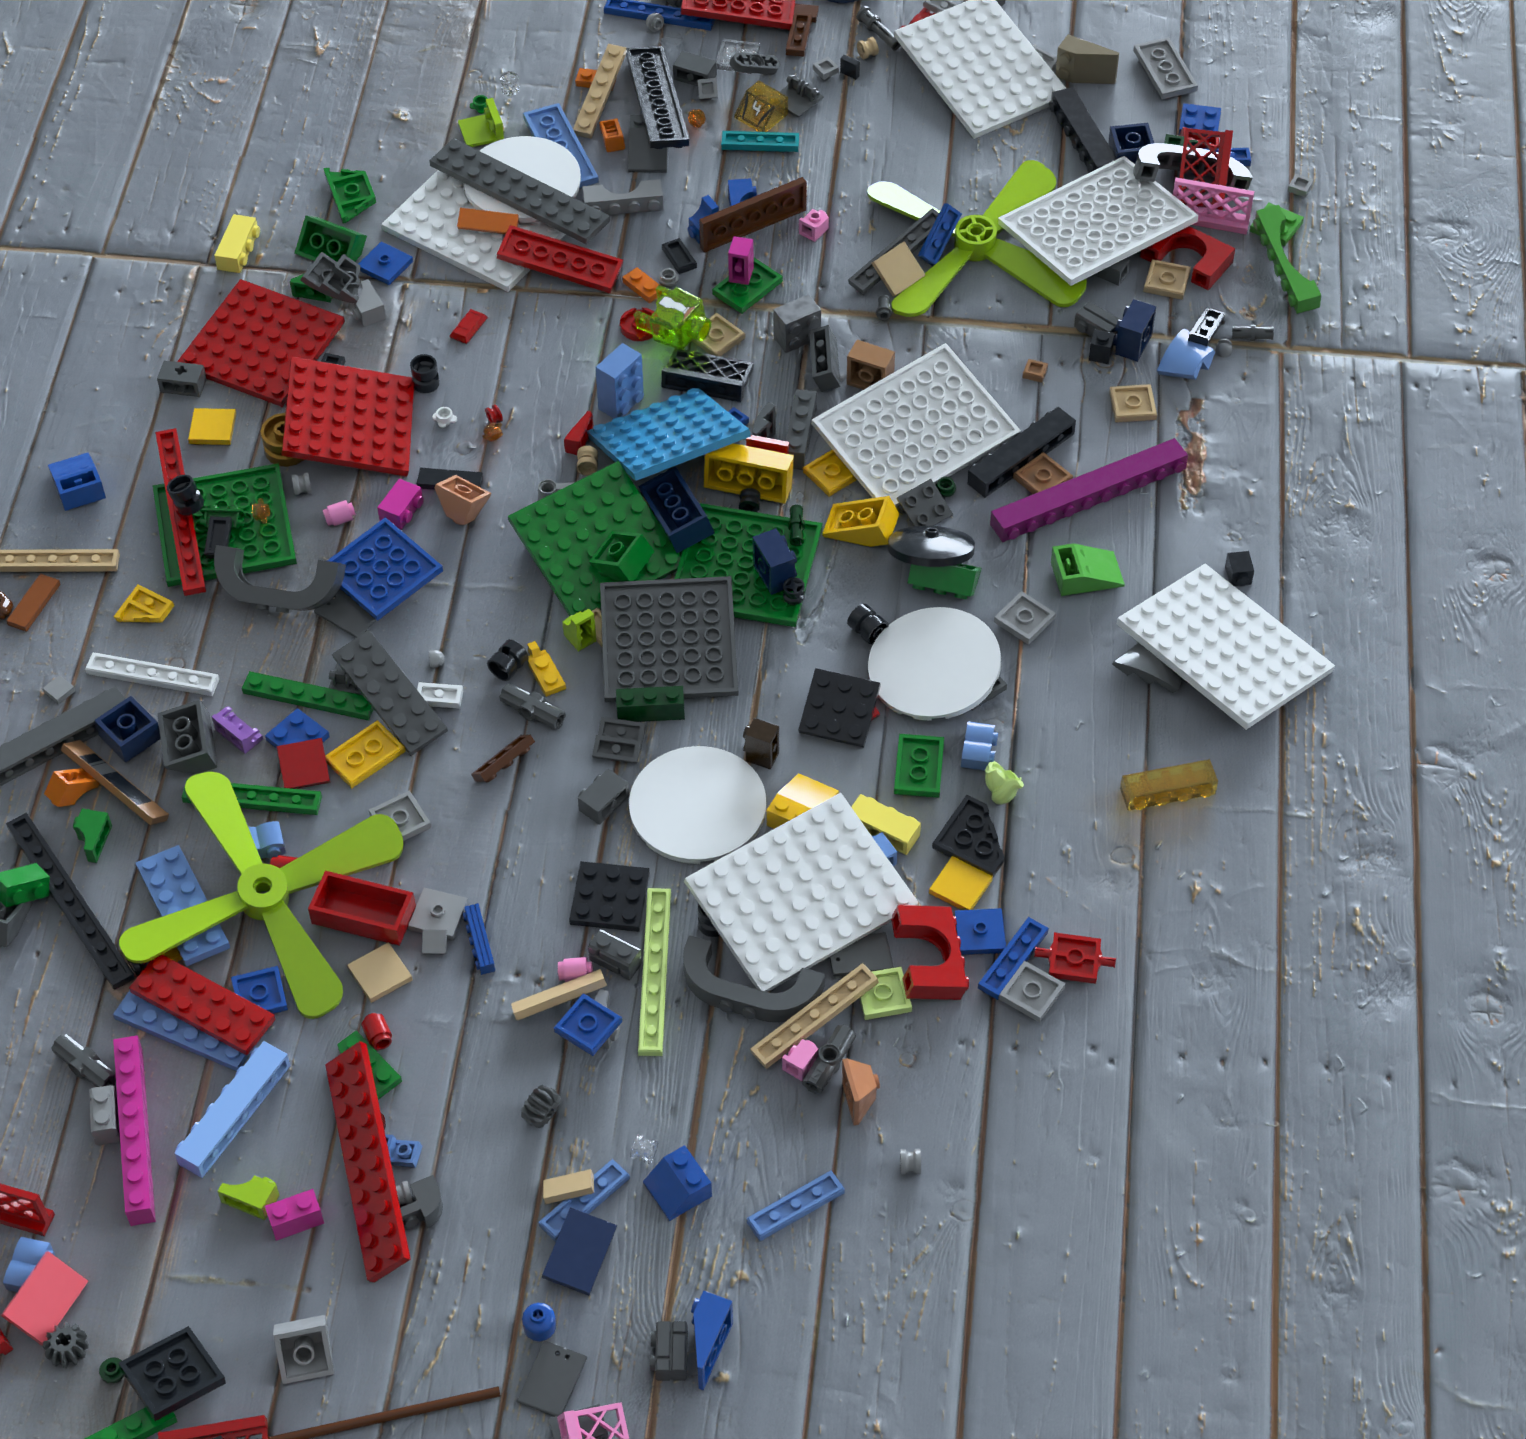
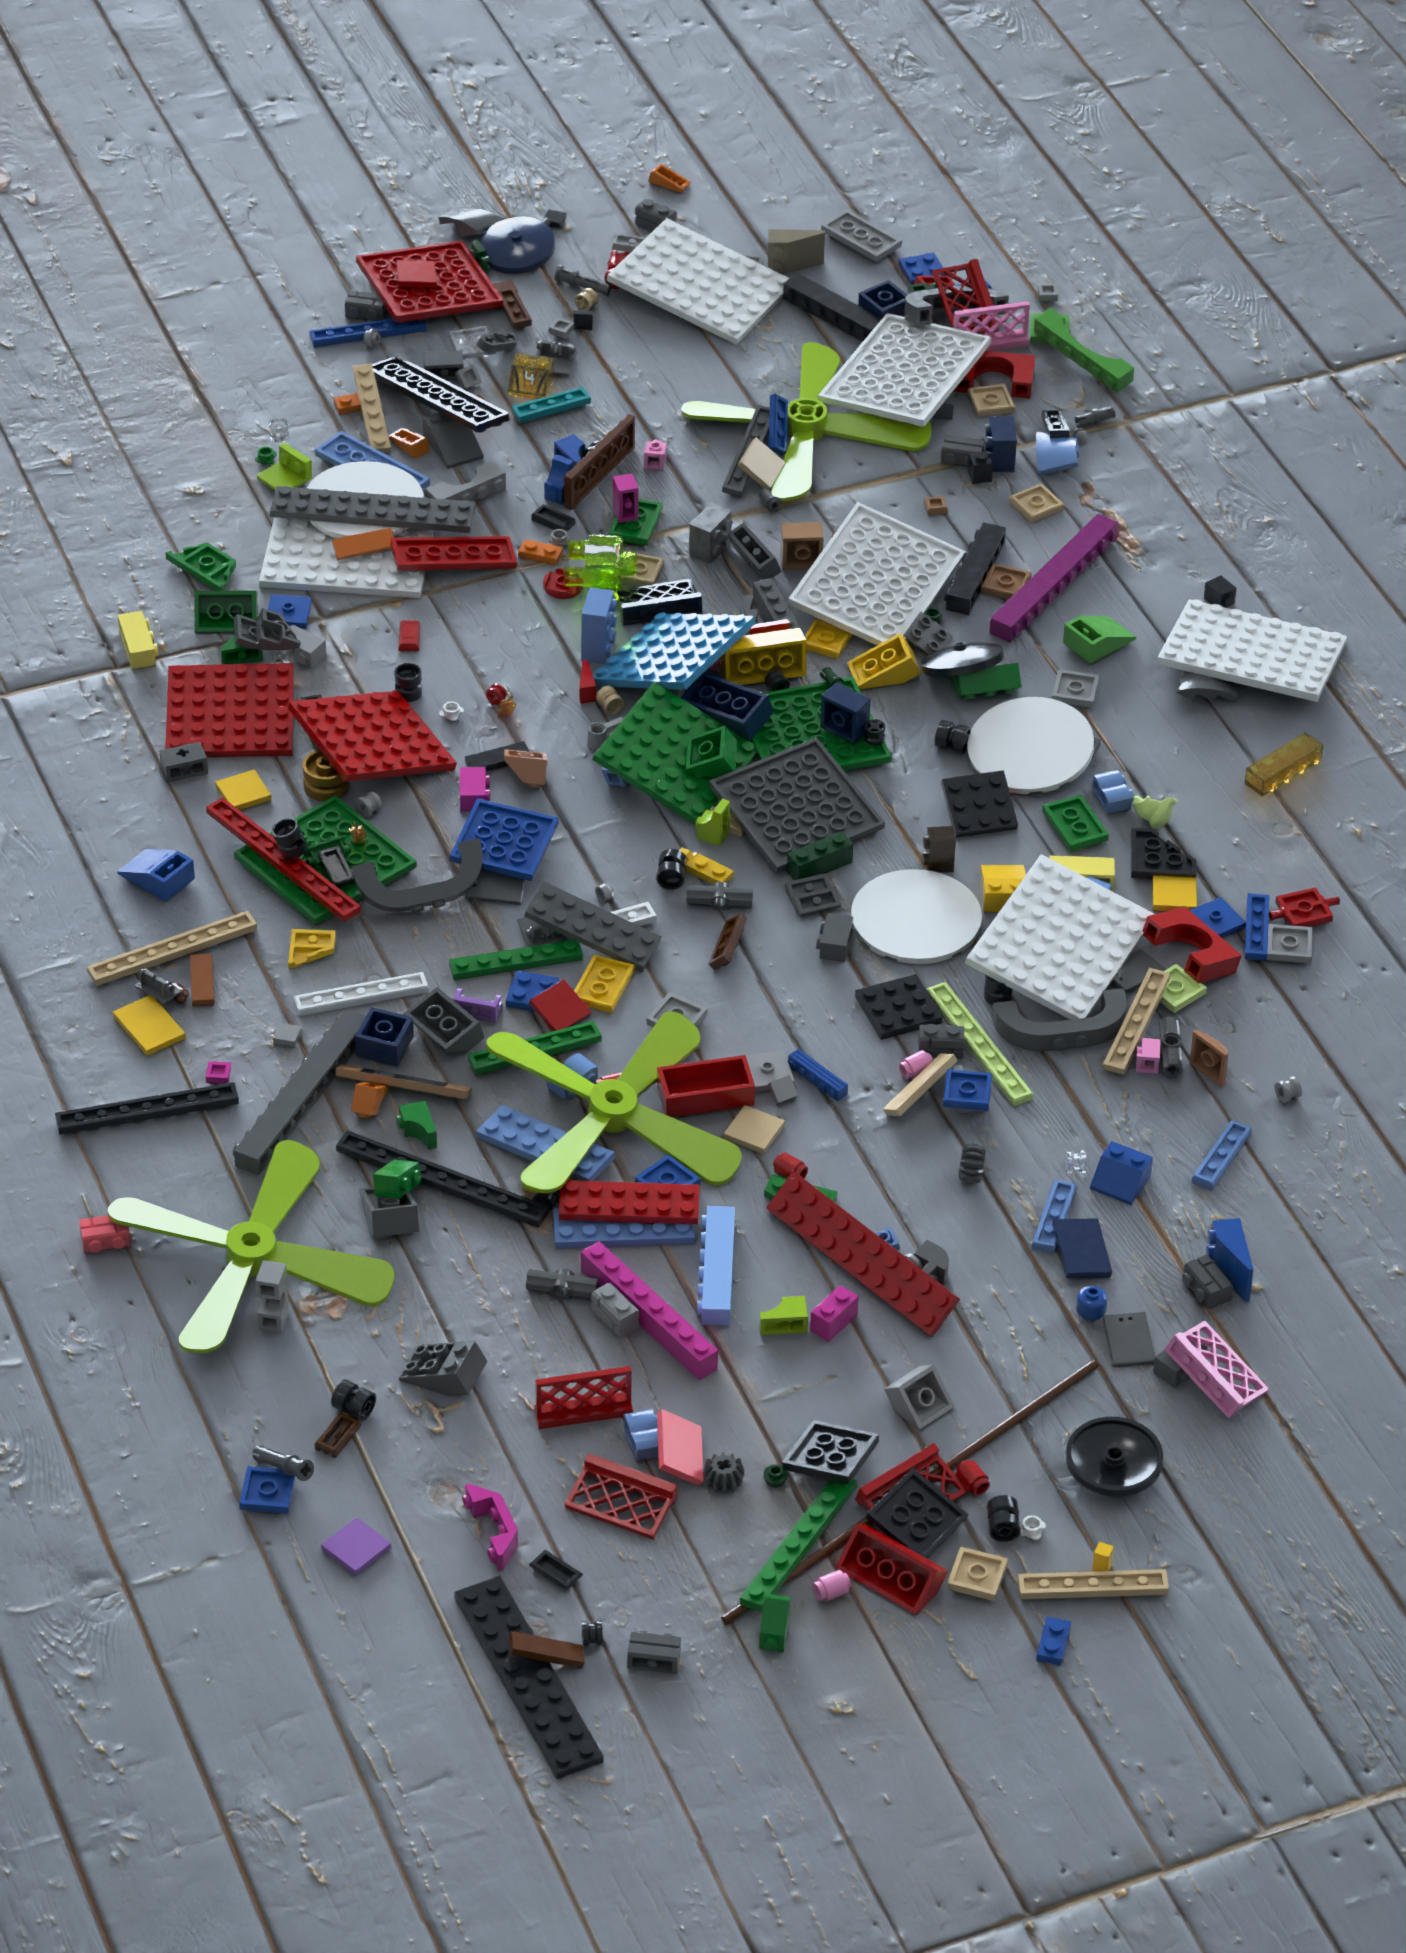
camera: 30 degrees left, 10 degrees down
bright pink brick [323,500,356,526] -> none
tan tile [543,1169,594,1204] -> none

